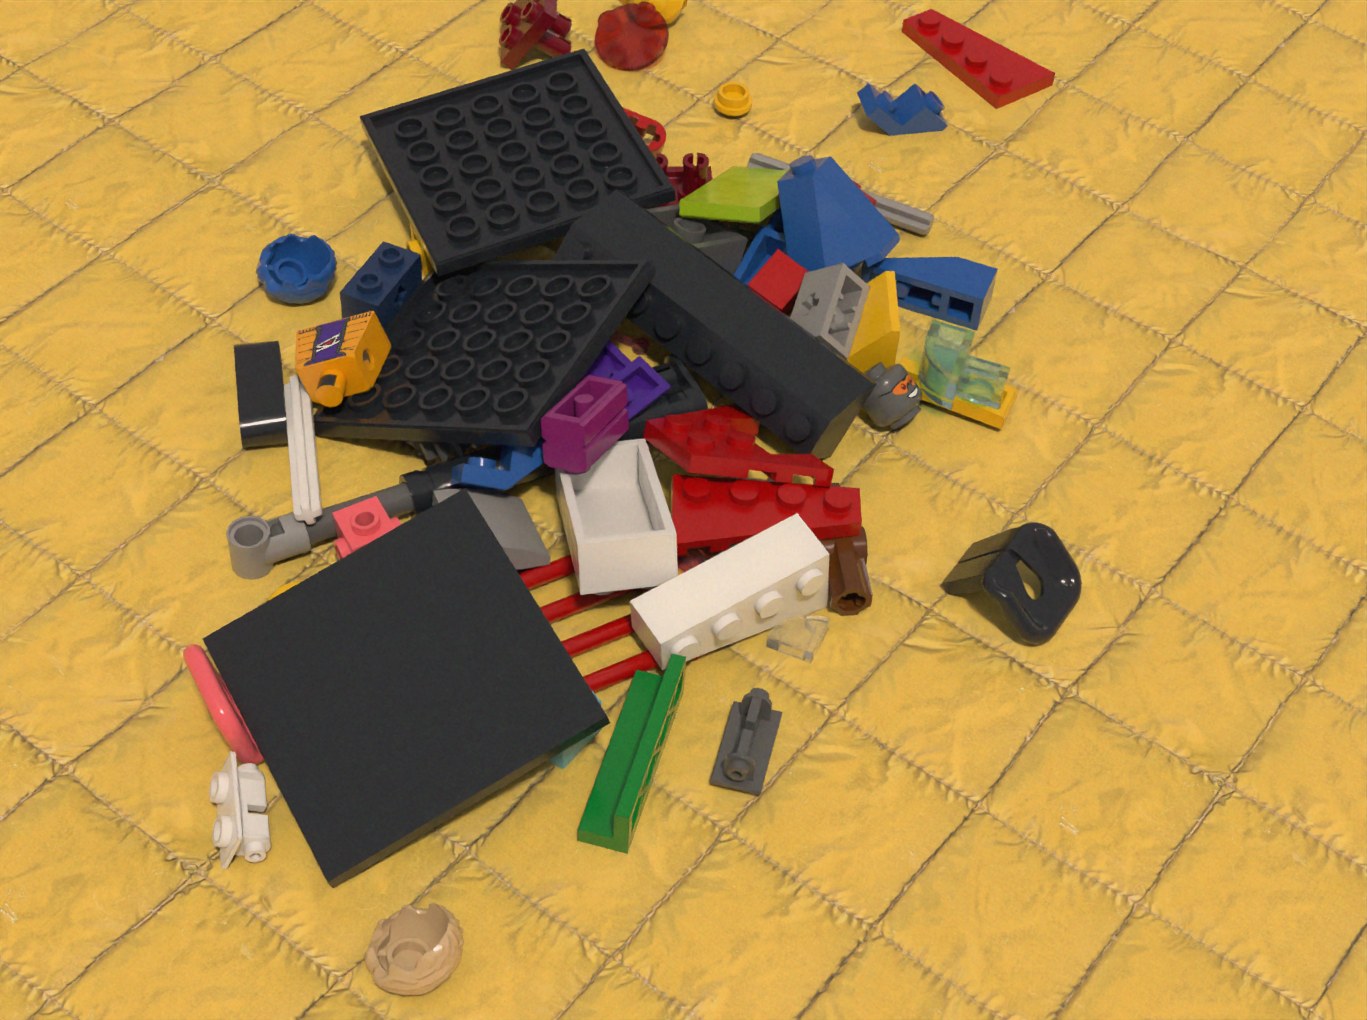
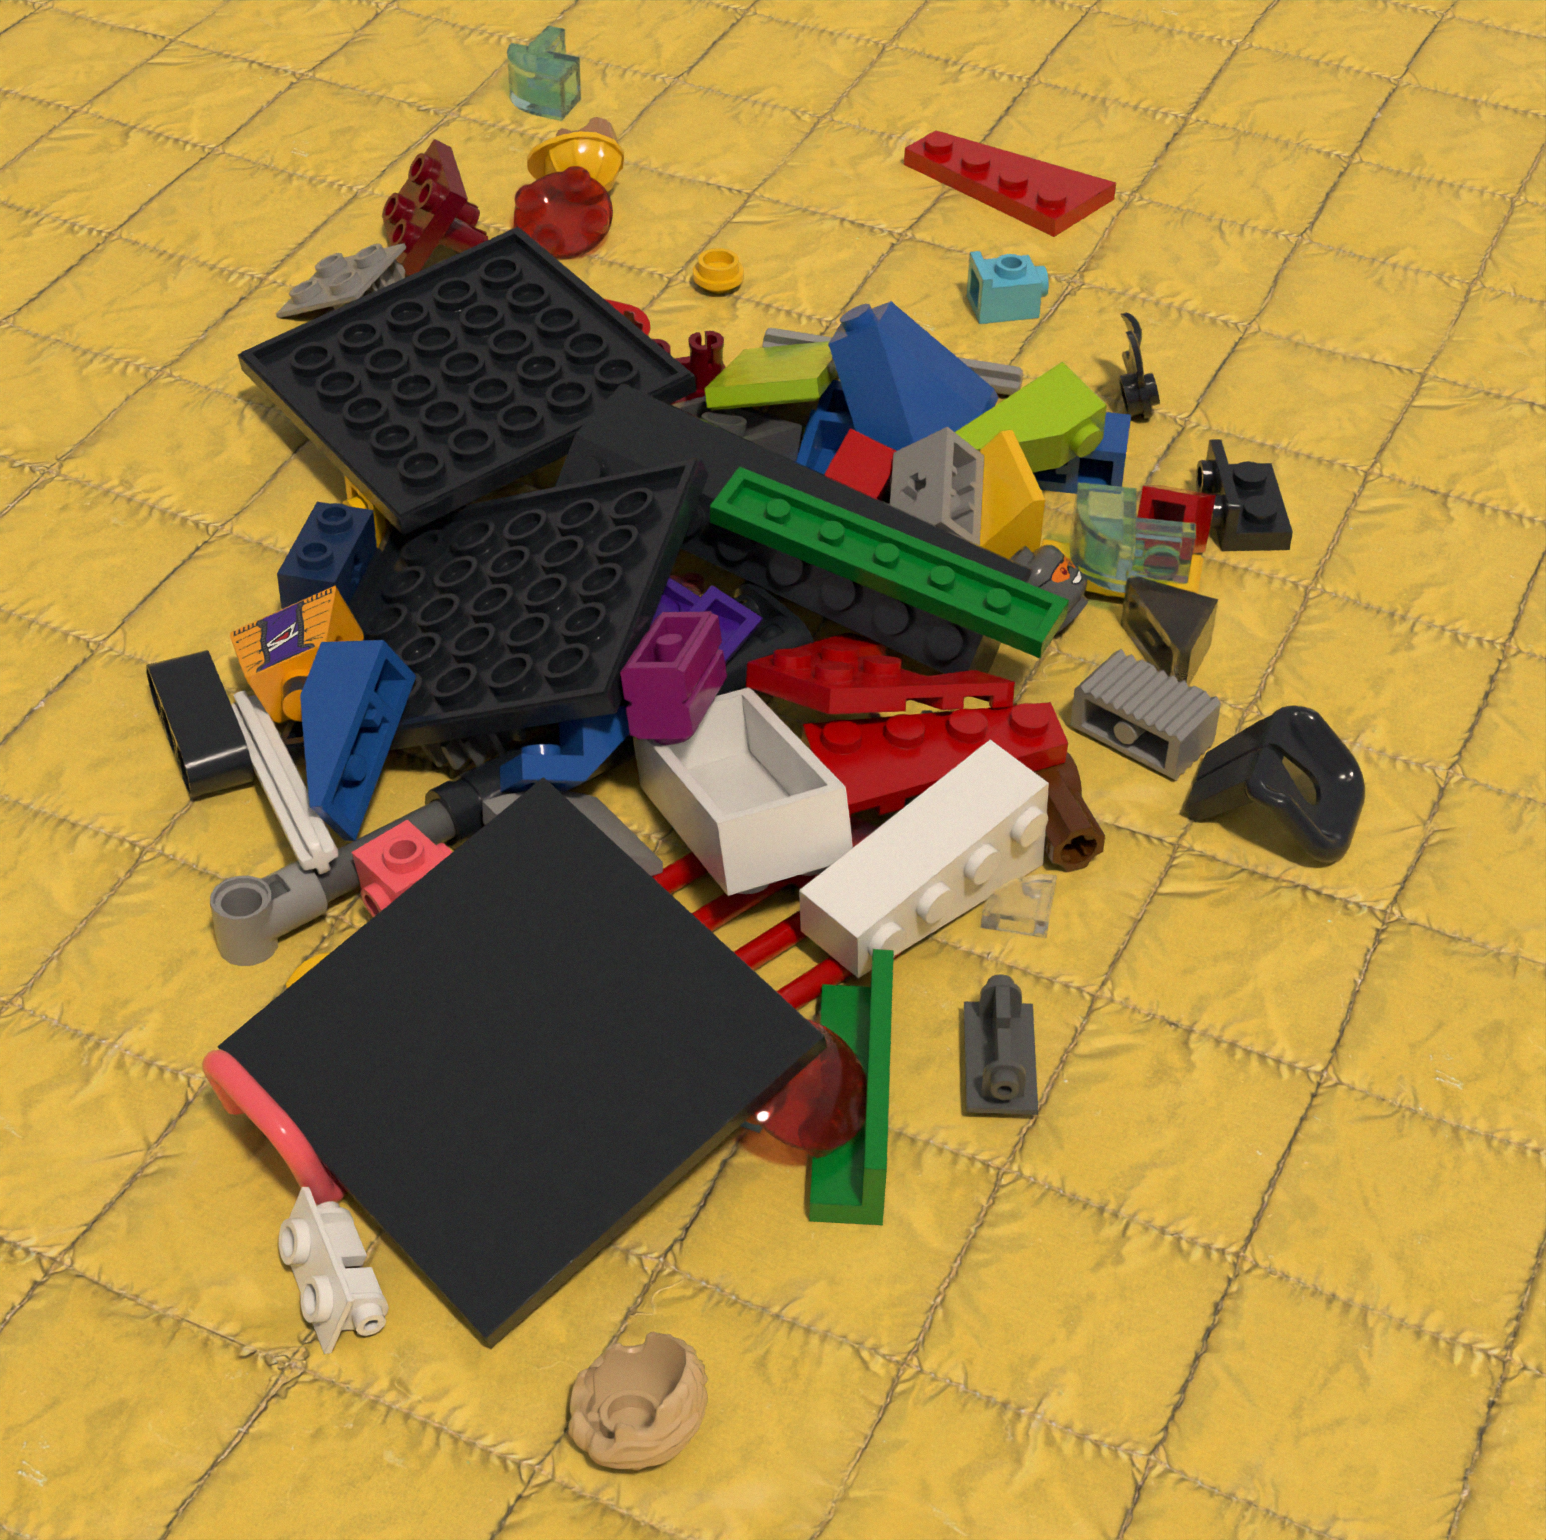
camera: 10 degrees left, 5 degrees down
blue hair [256,234,337,304] -> none
blue slope [857,83,948,136] -> none
none -> light grey hinge [276,243,406,318]
none -> blue slope [300,640,416,841]
none -> green plate [710,466,1069,658]
none -> clear red dish [746,1019,867,1157]
none -> lime slope [955,362,1107,472]
none -> medium azure brick [966,251,1049,324]
none -> light grey brick [1070,649,1221,780]
none -> black plate [1119,312,1160,419]
none -> clear smoke slope [1121,576,1218,687]
none -> red brick [1132,485,1216,554]
none -> black bracket [1196,439,1293,551]

